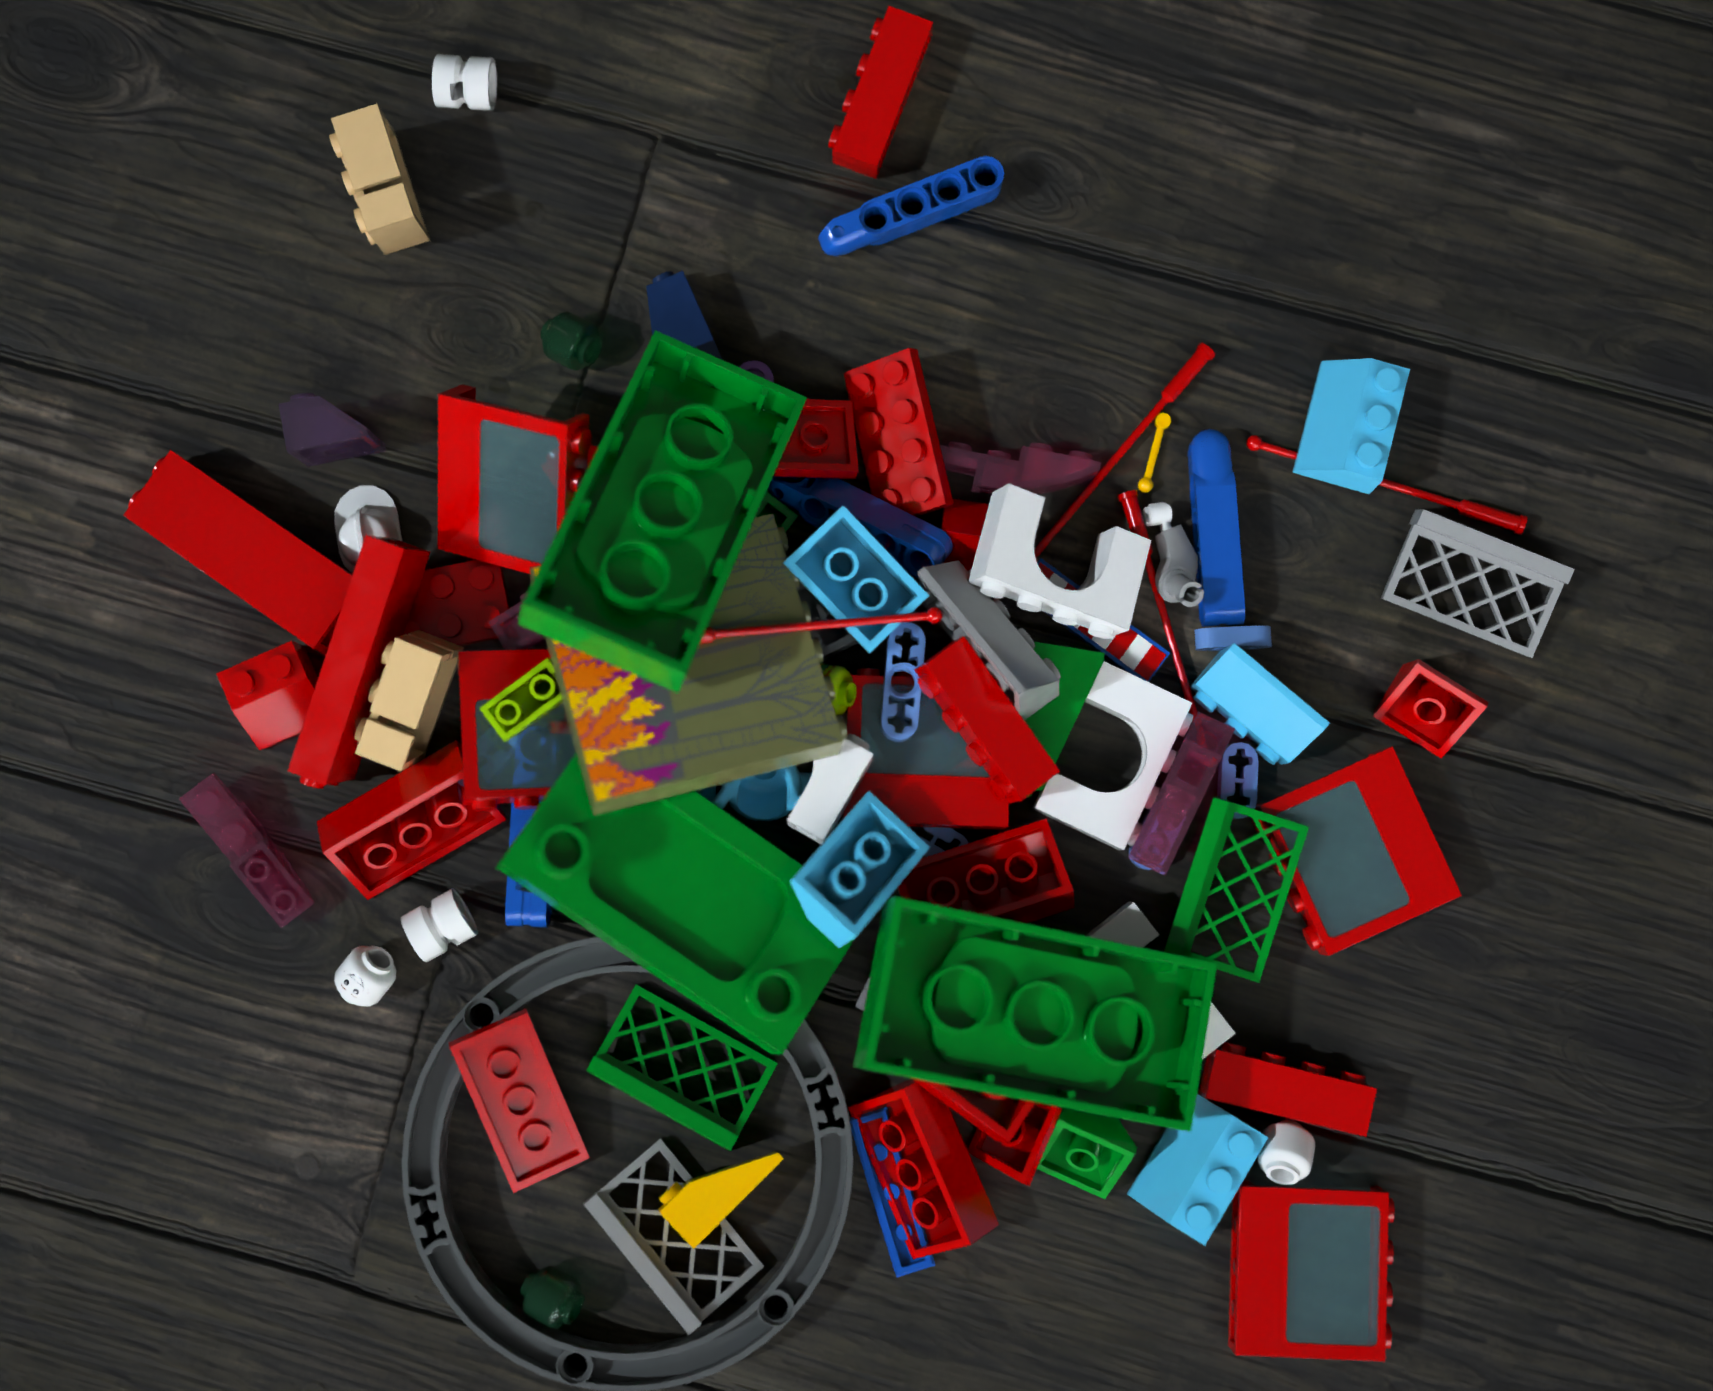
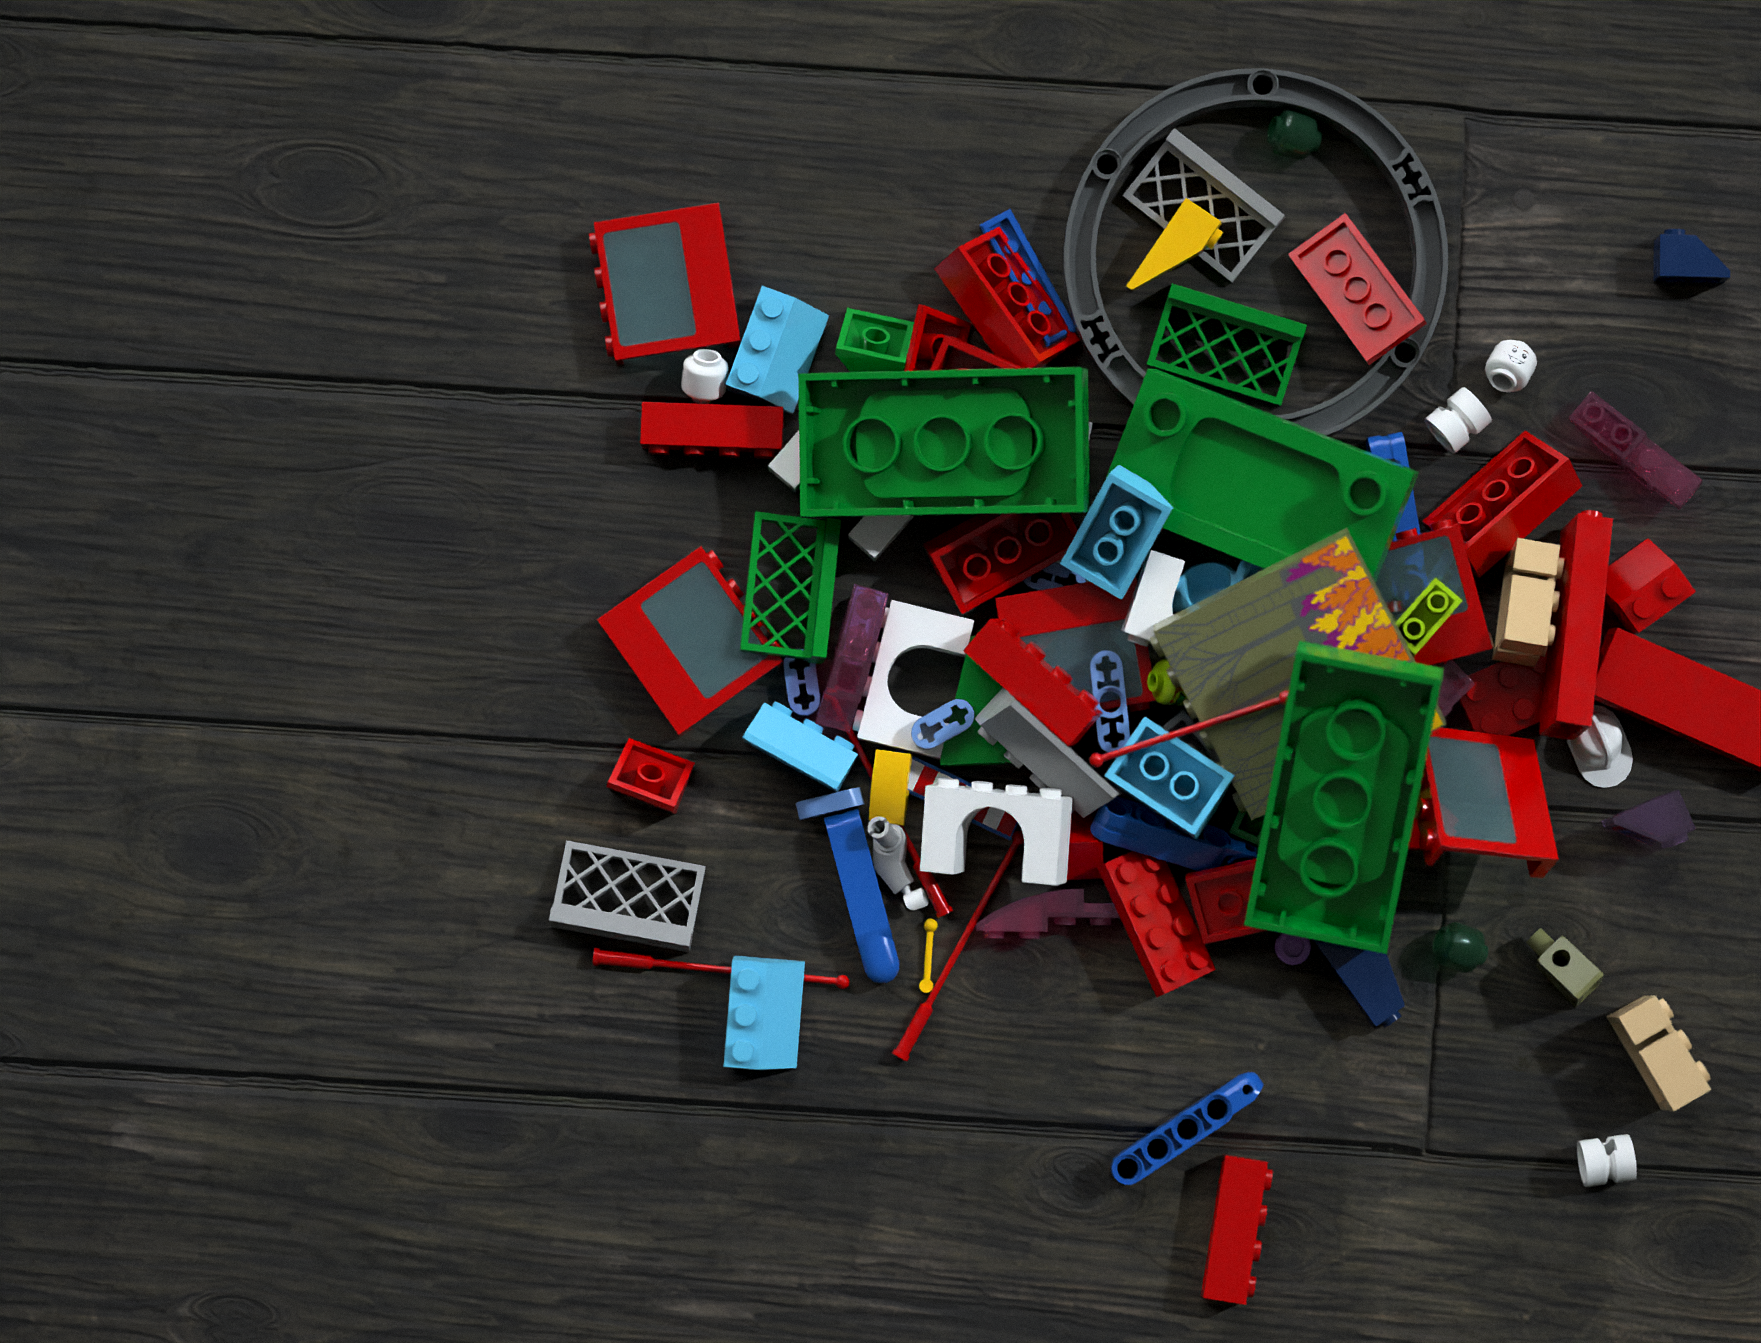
camera: 175 degrees right, 0 degrees up
none -> yellow slope [869,749,913,826]
none -> medium blue beam [911,699,974,750]
none -> olive torso [1526,928,1604,1008]
none -> dark blue slope [1653,229,1730,284]

